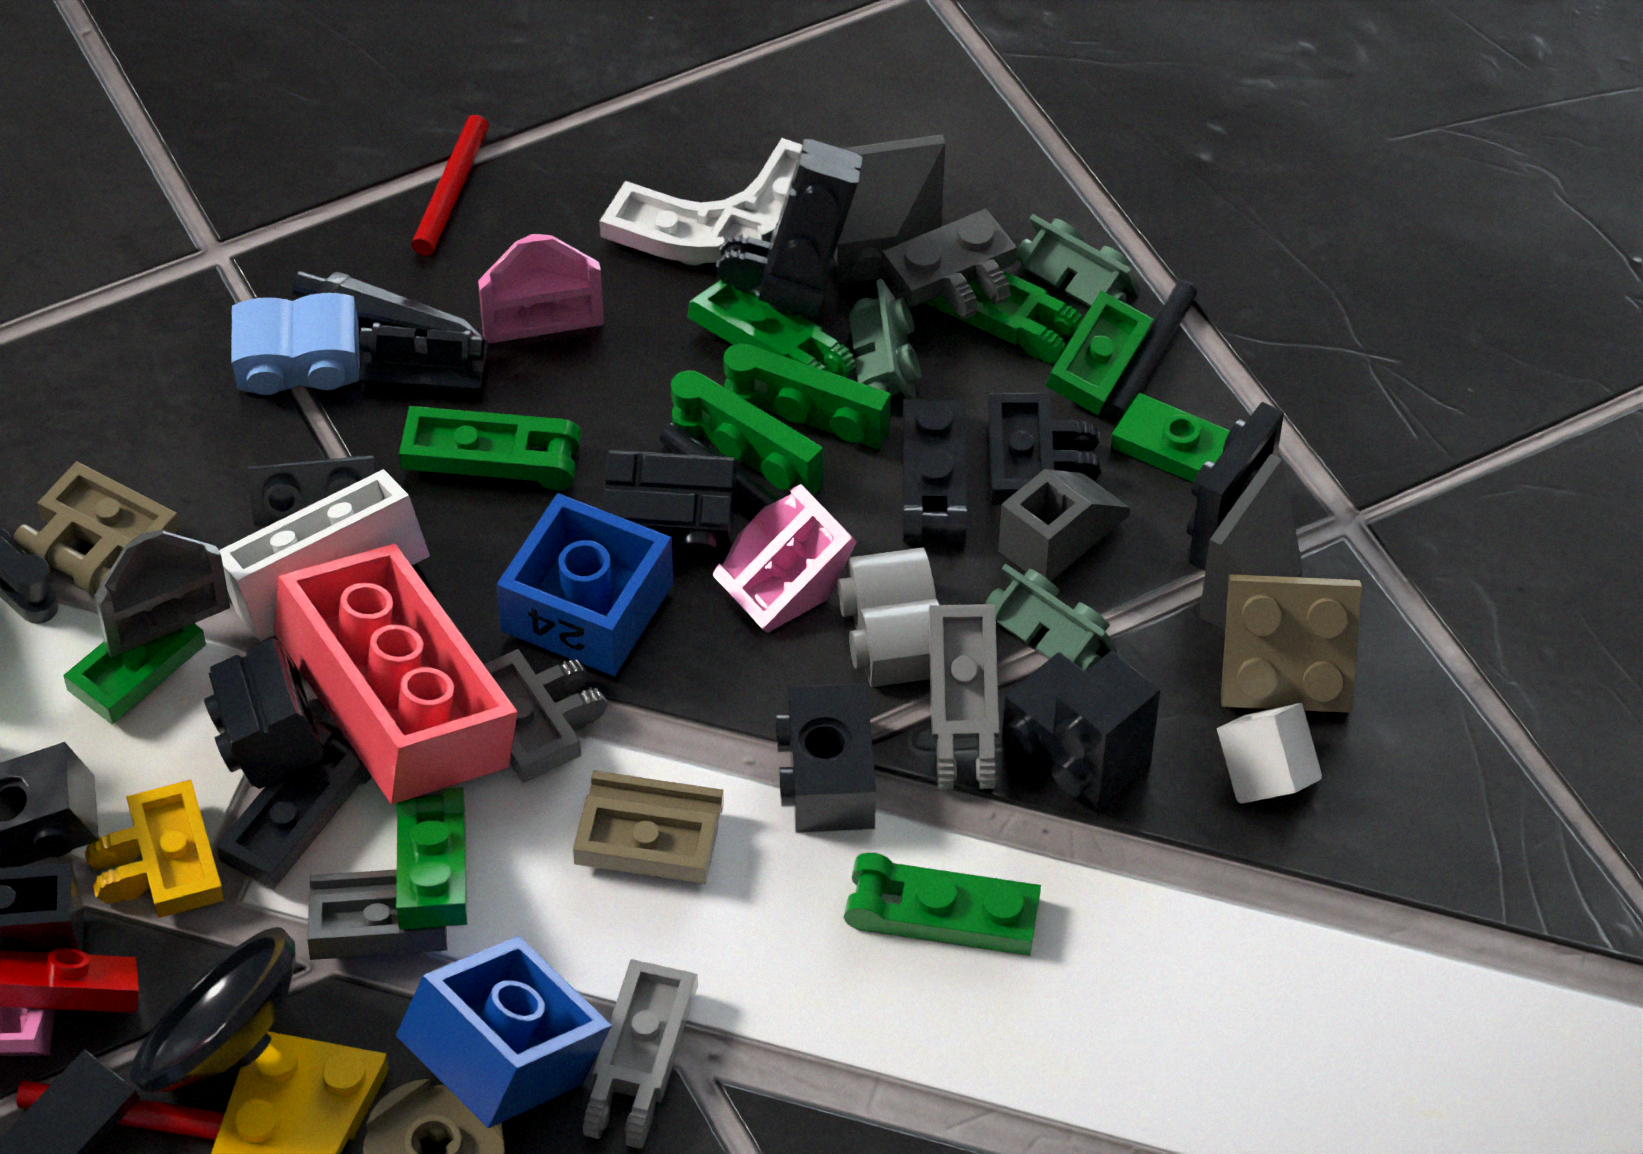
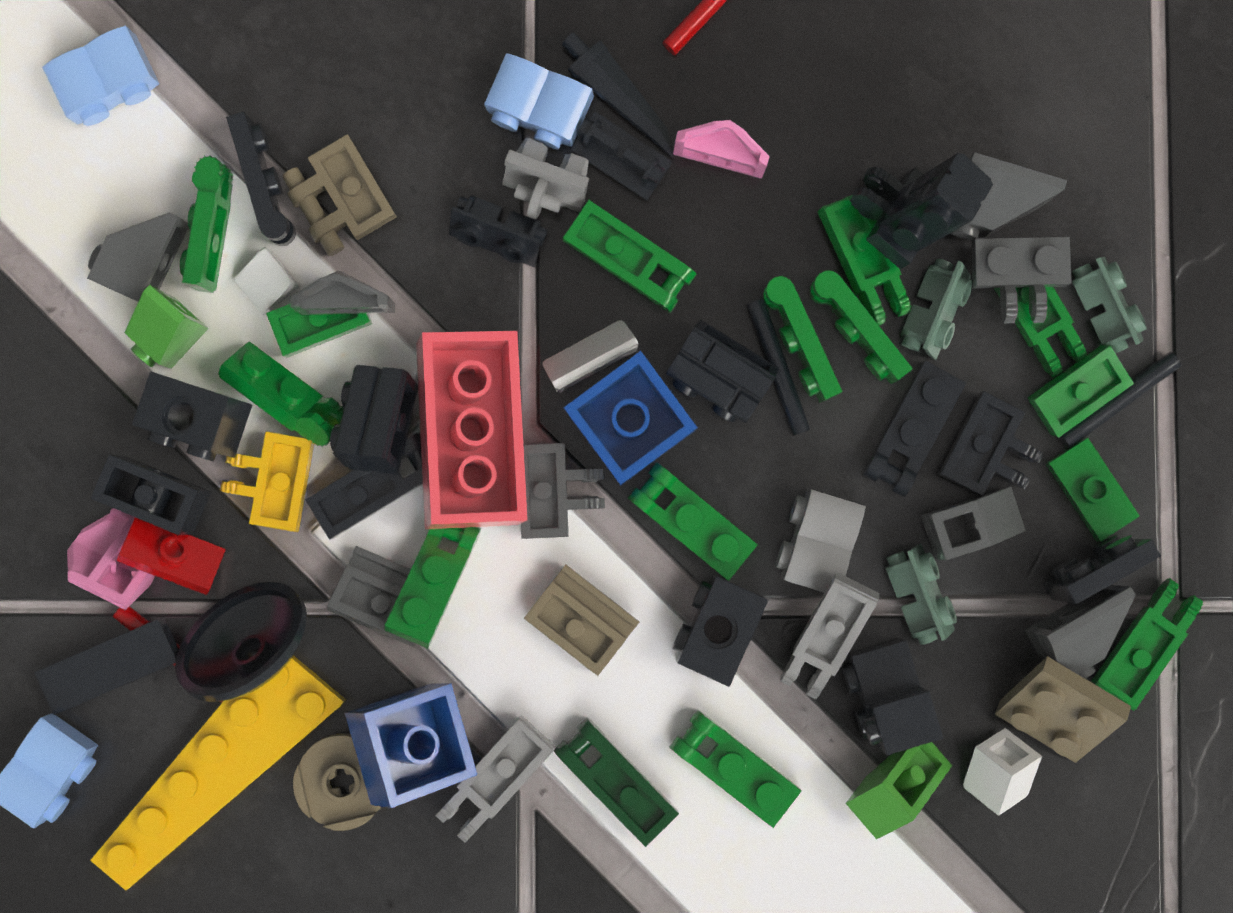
camera: 30 degrees right, 35 degrees up
white brick [219,469,430,642] -> none
white plate [600,138,802,265] -> none
bright pink slope [713,485,857,633] -> none
none -> green hinge [218,341,344,447]
none -> white slope [234,247,300,316]
none -> light grey hips [502,138,589,219]
none -> white slope [543,320,638,392]
none -> dark green plate [554,717,679,847]
none -> green plate [627,462,758,581]
none -> bright green slope [845,742,952,840]
none -> green hinge [1091,578,1203,711]

